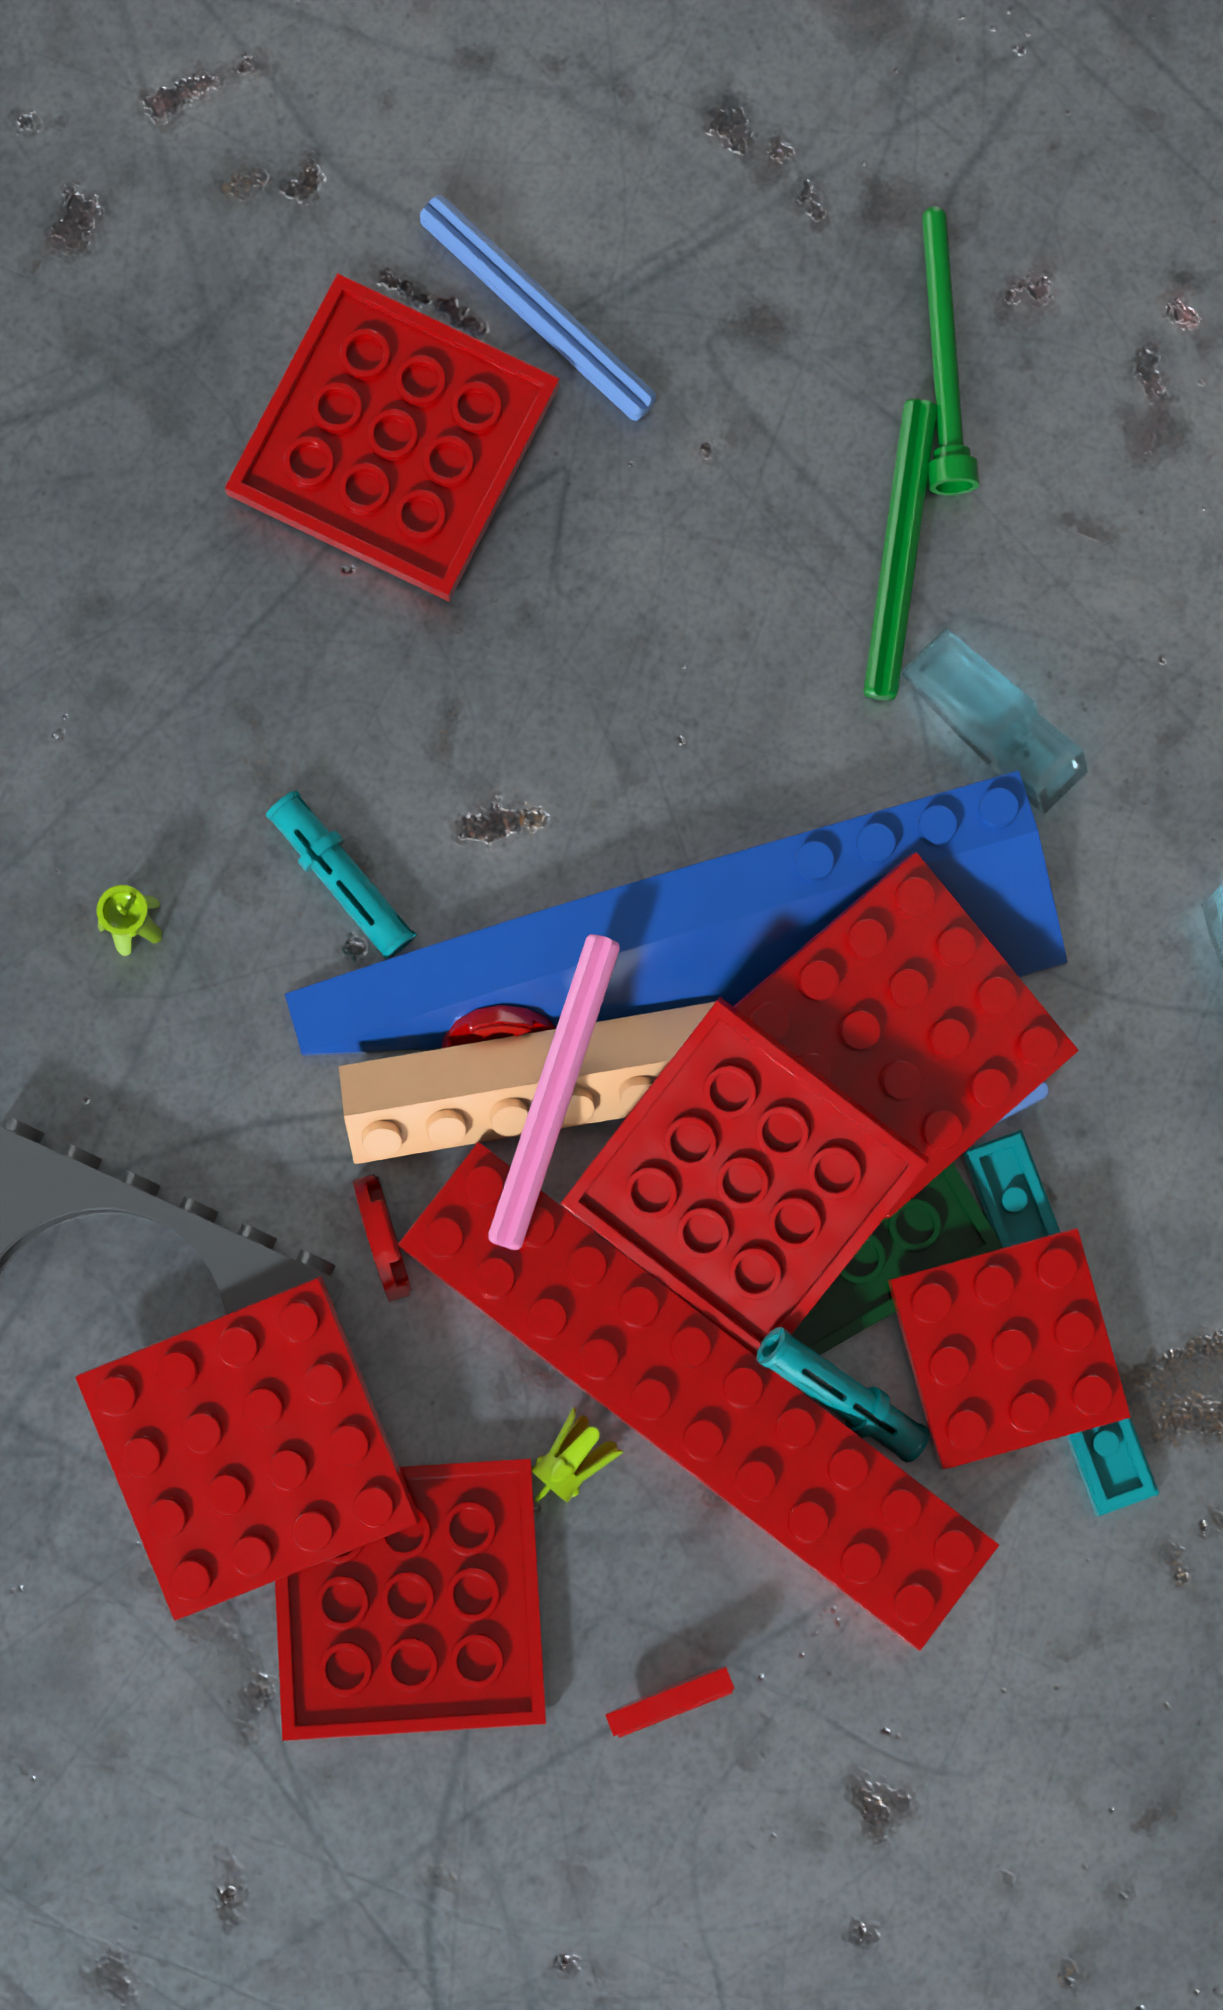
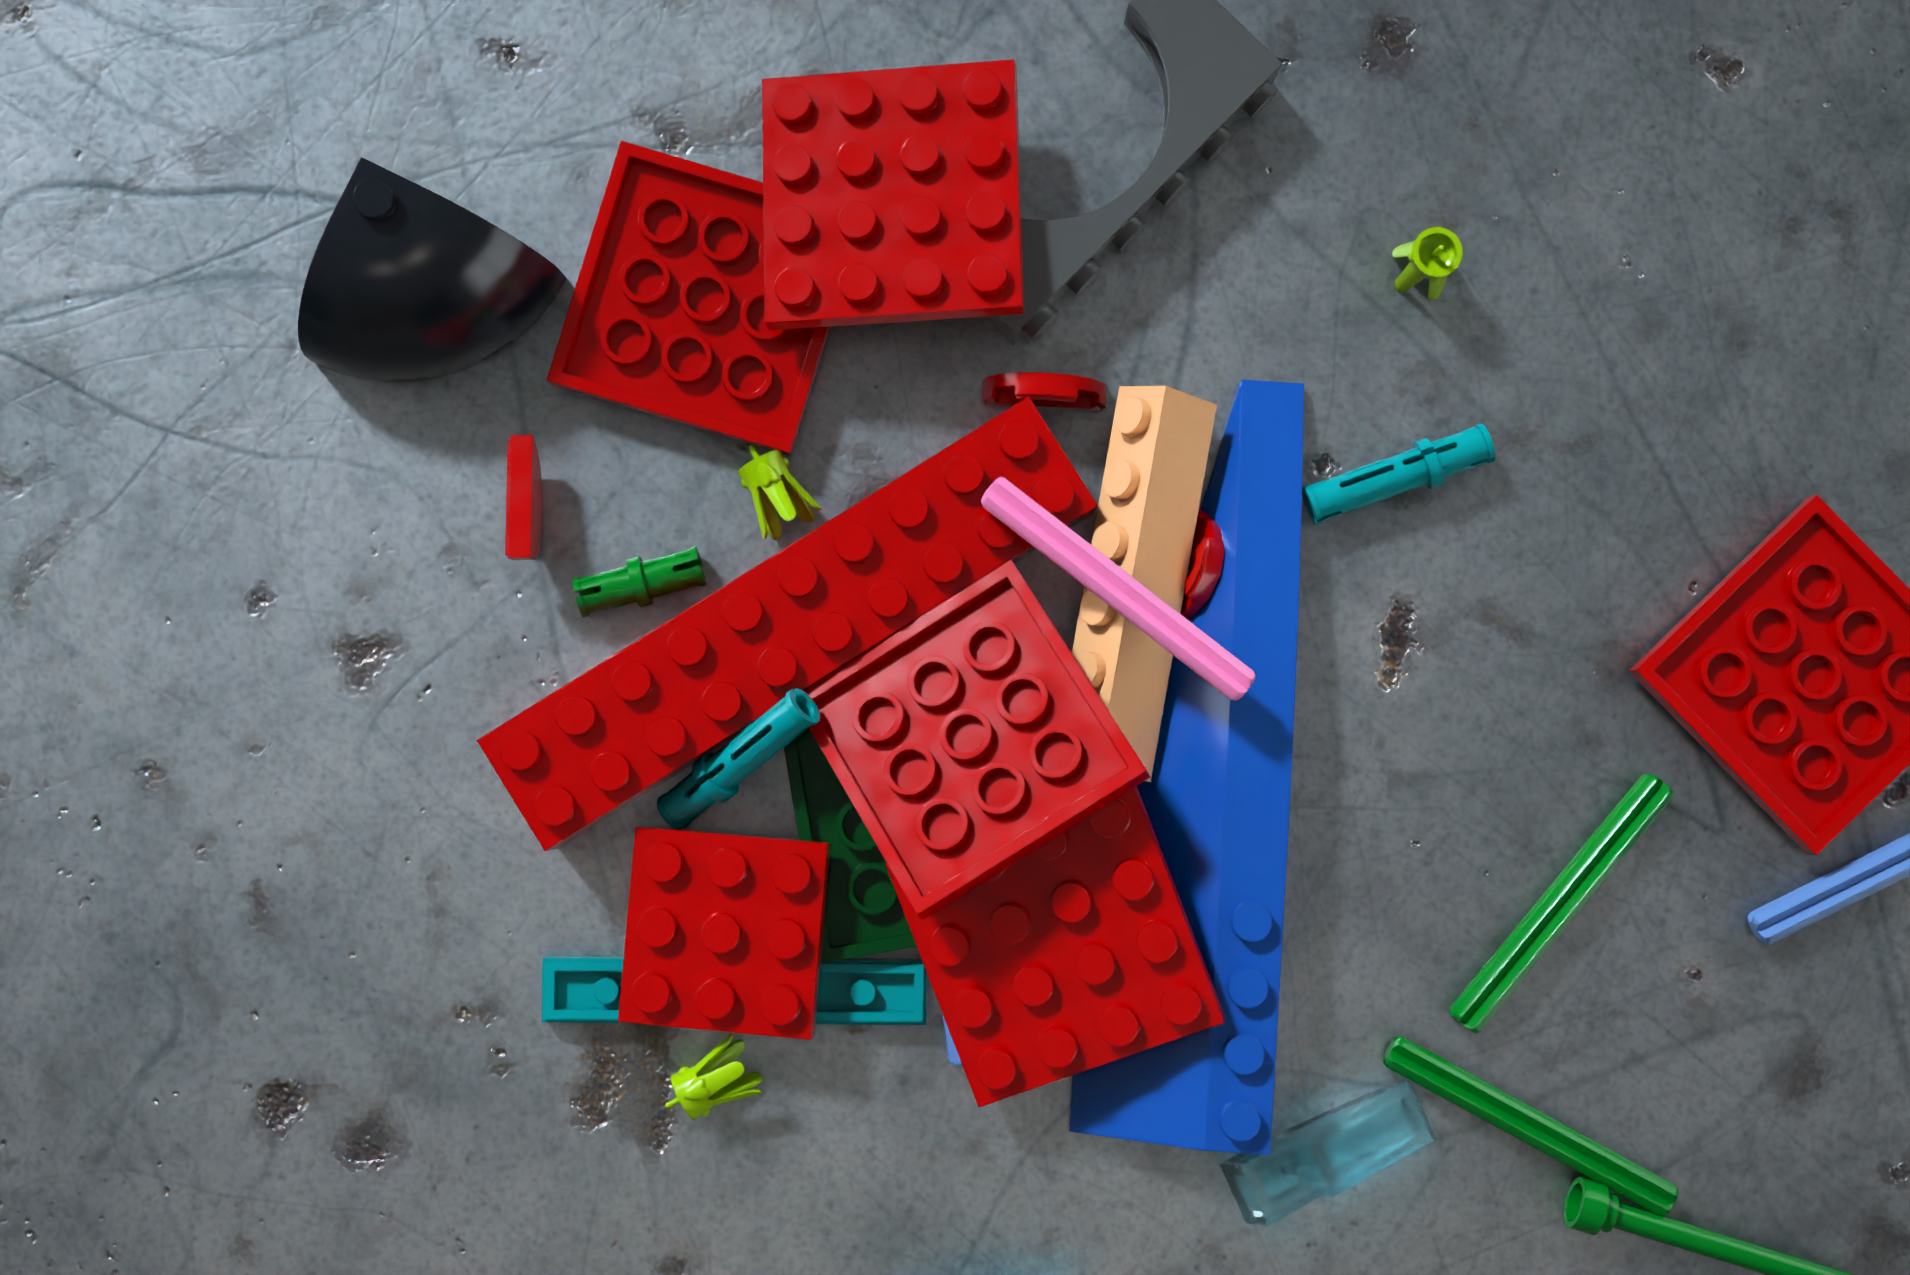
camera: 110 degrees right, 5 degrees up
none -> black brick [298,157,567,382]
none -> green pin [572,546,707,618]
none -> lime piece [665,1033,763,1121]
none -> green axle [1449,774,1674,1033]

